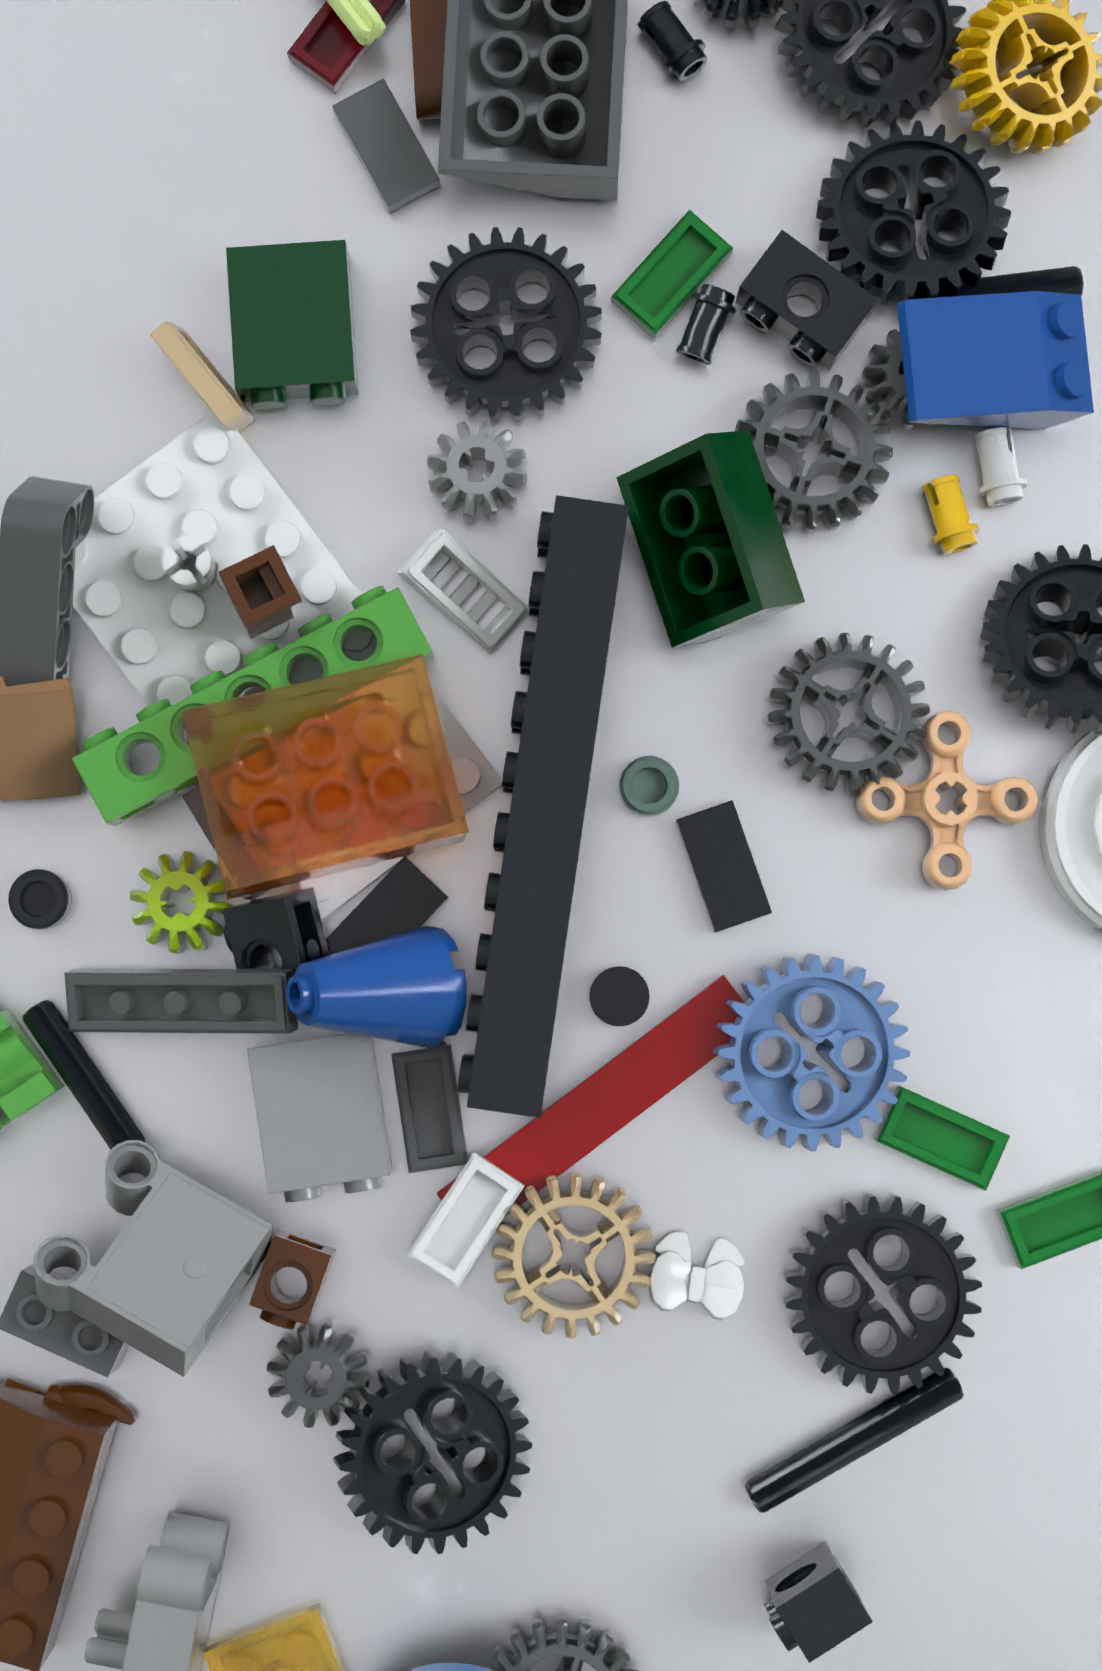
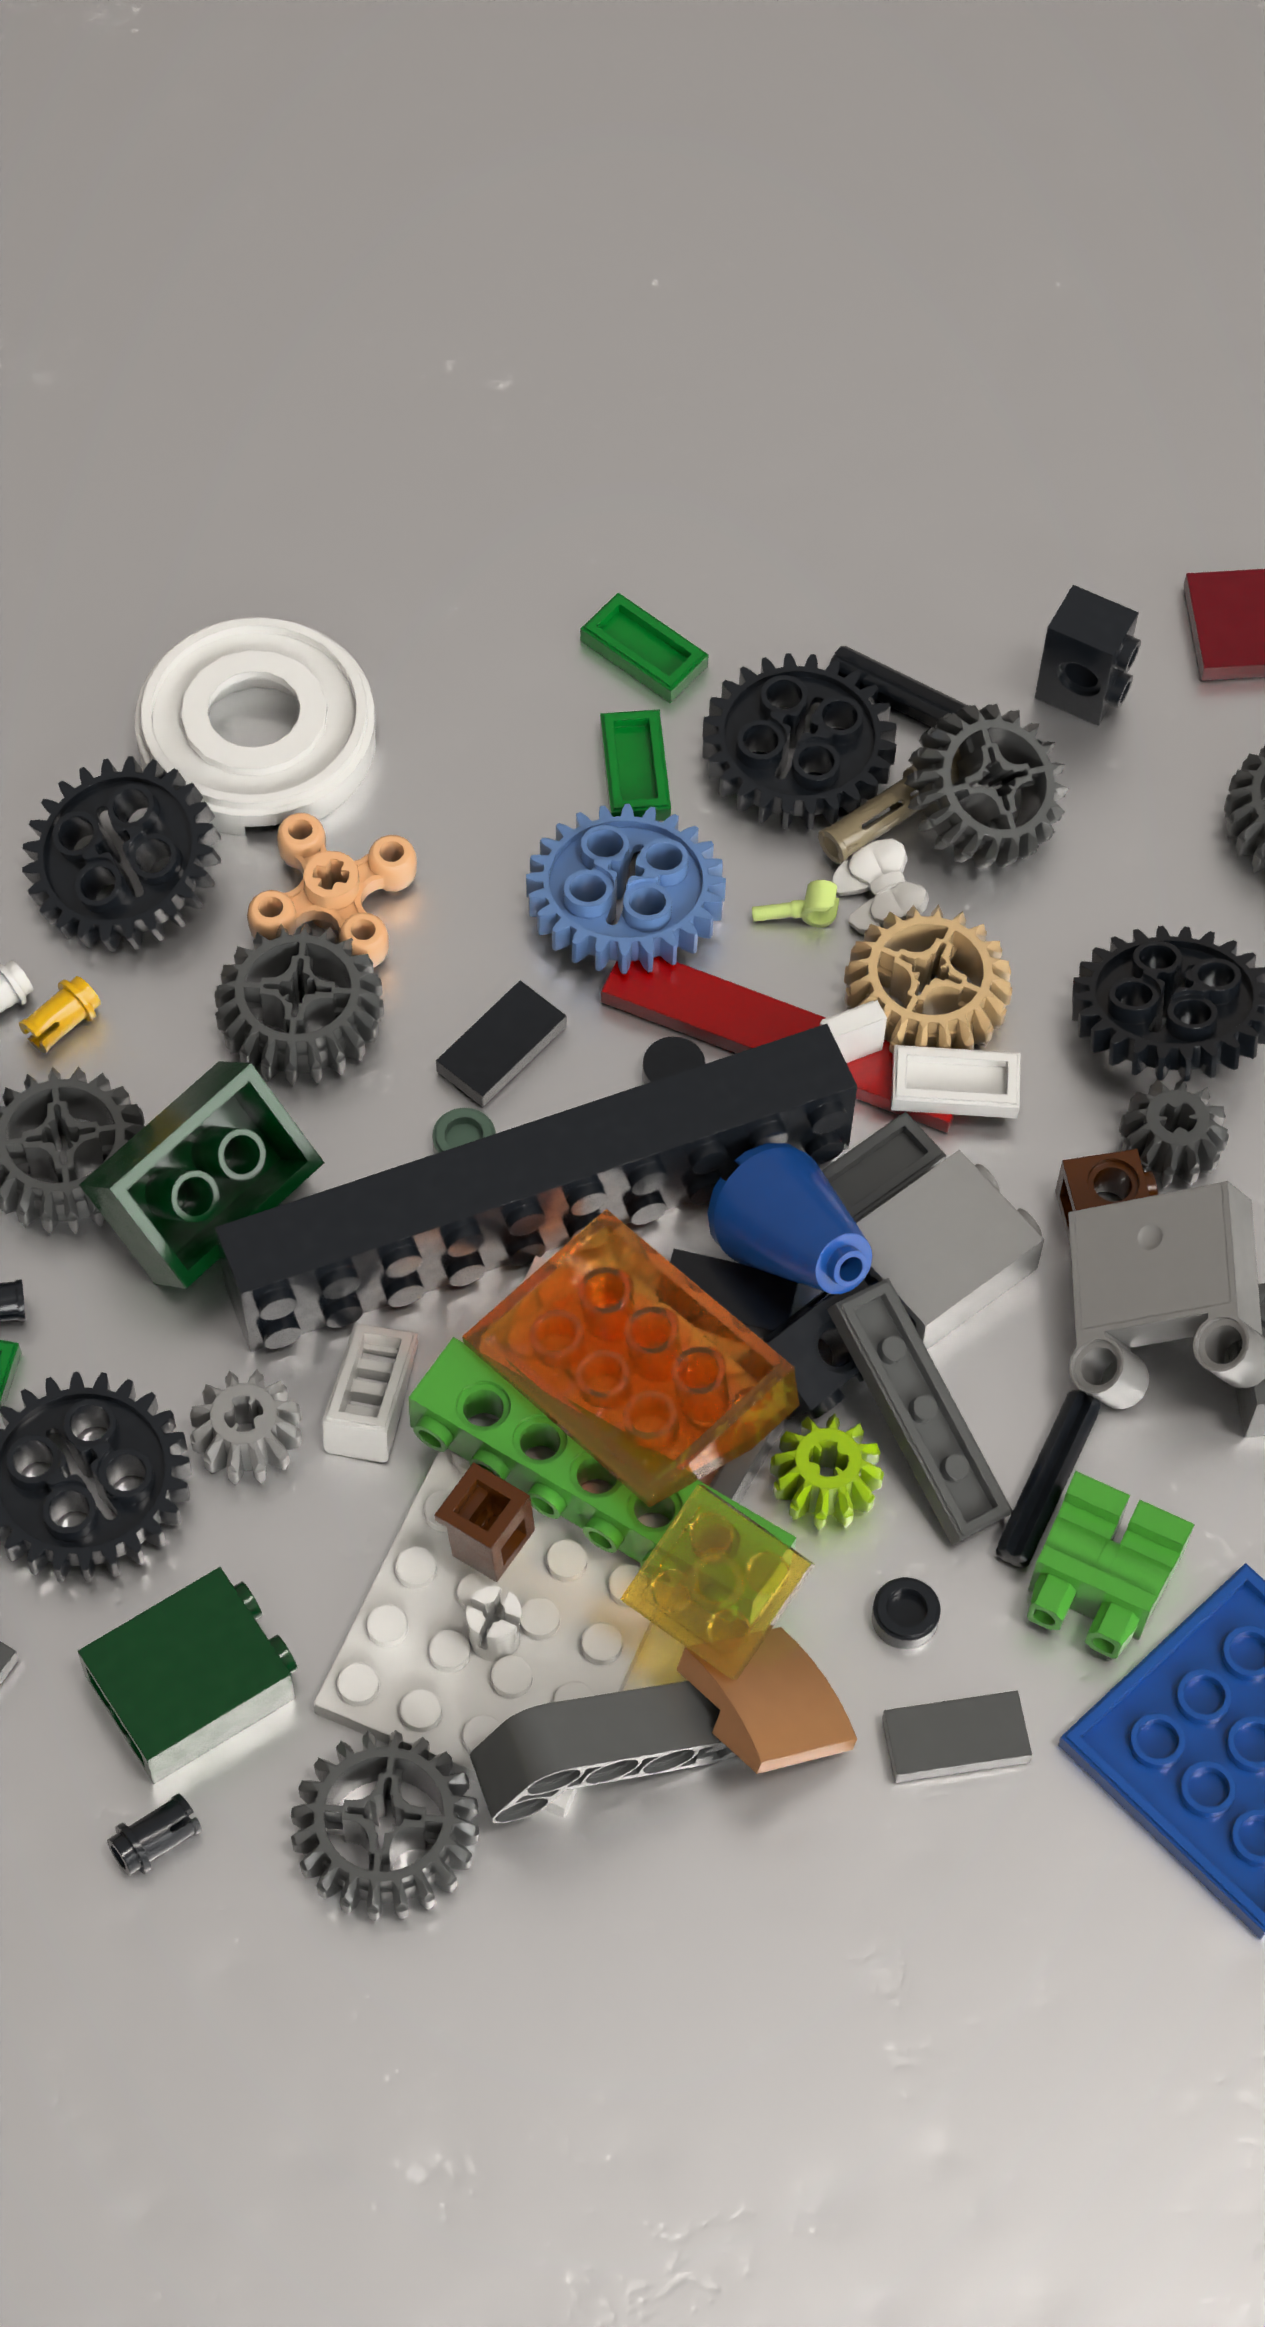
camera: 120 degrees left, 25 degrees down
tan tile [150,321,254,433] -> none
none -> black pin [107,1793,202,1876]
none -> dark grey gear [291,1730,480,1921]
none -> clear yellow plate [620,1484,815,1680]
none -> yellowish green hand [752,880,839,928]
none -> dark tan pin [818,748,961,864]
none -> white tile [820,1000,887,1063]
none -> dark grey gear [904,704,1069,869]

